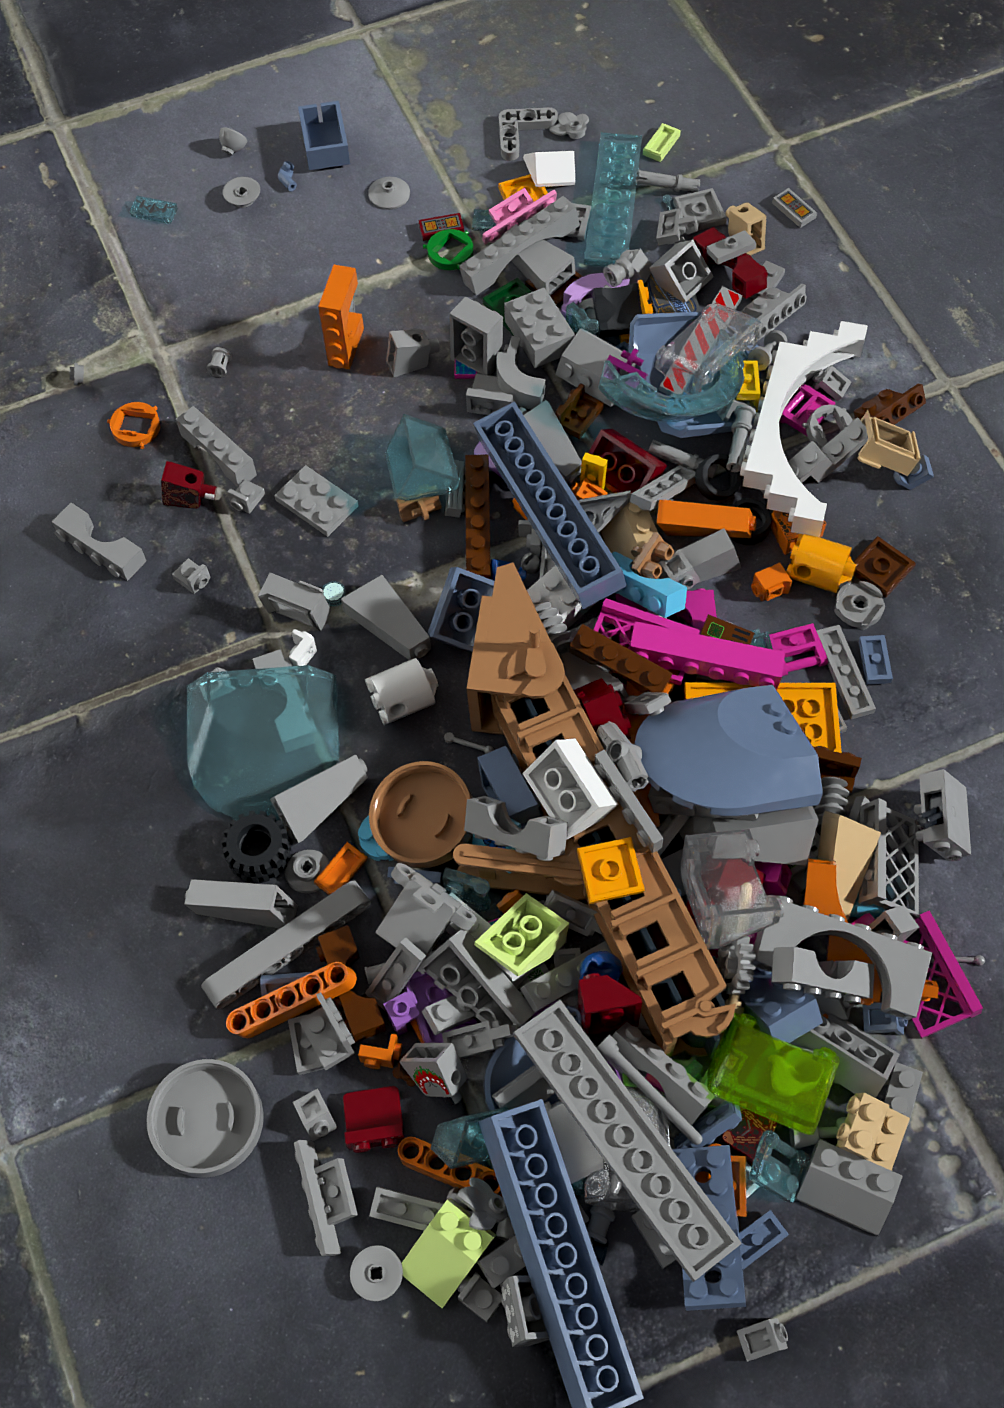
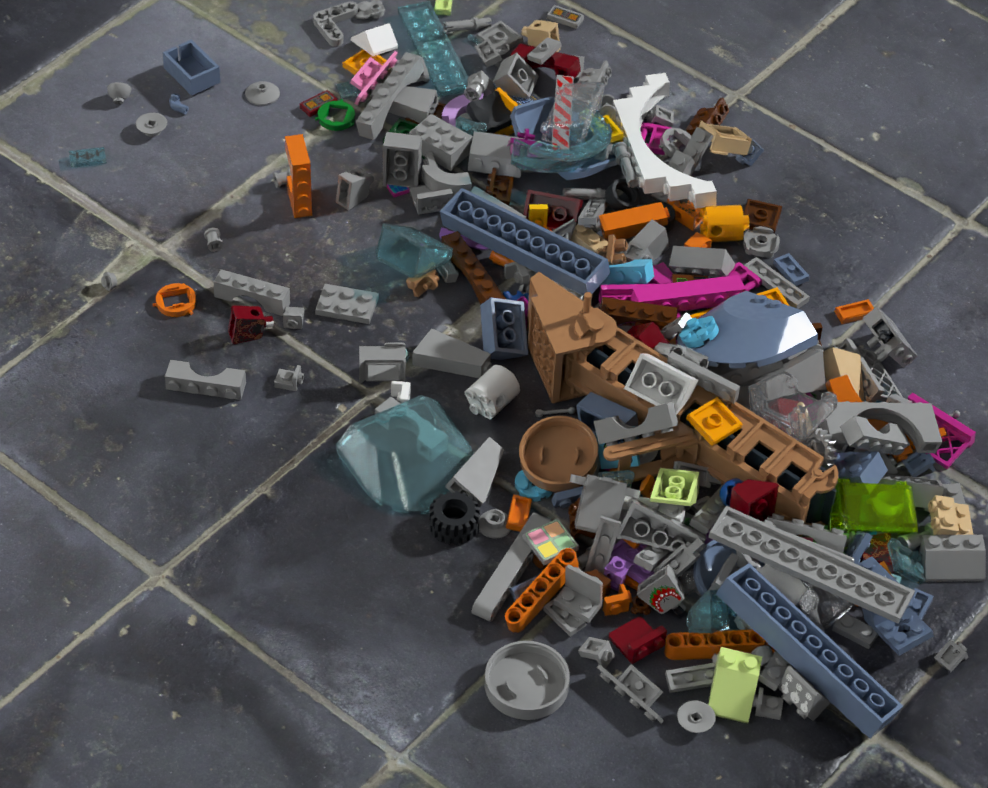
camera: 30 degrees left, 15 degrees down
light grey slope [184,879,298,928] -> none
light grey plate [456,1178,508,1230] -> none
none -> tile [523,518,579,565]
none -> light grey slope [669,246,735,278]
none -> medium azure plate [679,316,719,348]
none -> orange tile [834,299,874,324]

